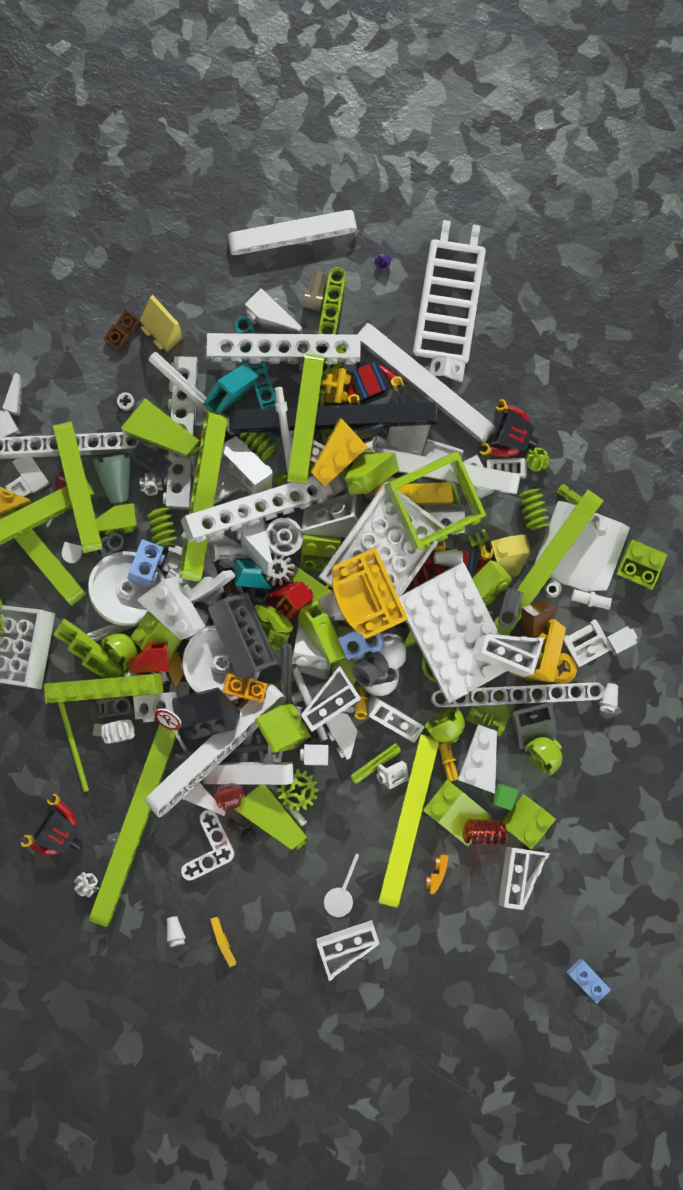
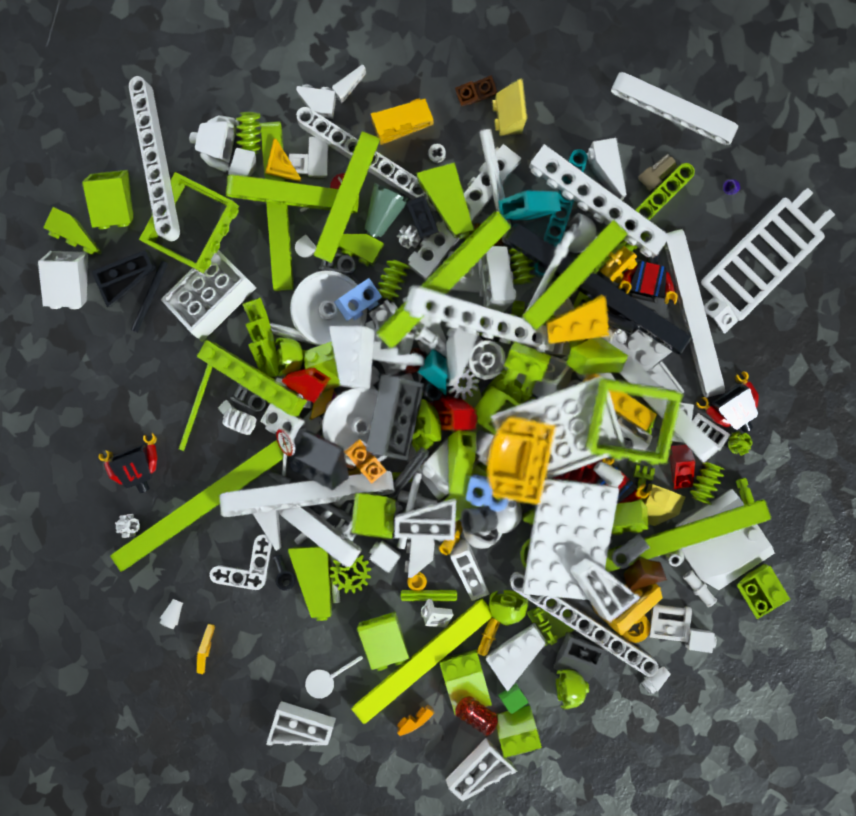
camera: 30 degrees right, 5 degrees up
clear red head [214,783,244,811] -> none
none -> lime slope [357,611,409,671]
none -> yellow wedge [371,98,434,145]
none -> yellow plate [408,572,427,591]
none -> lime slope [474,386,521,436]
none -> lime brick [502,341,551,394]
none -> white cylinder [561,213,597,253]
none -> red slope [670,445,695,489]

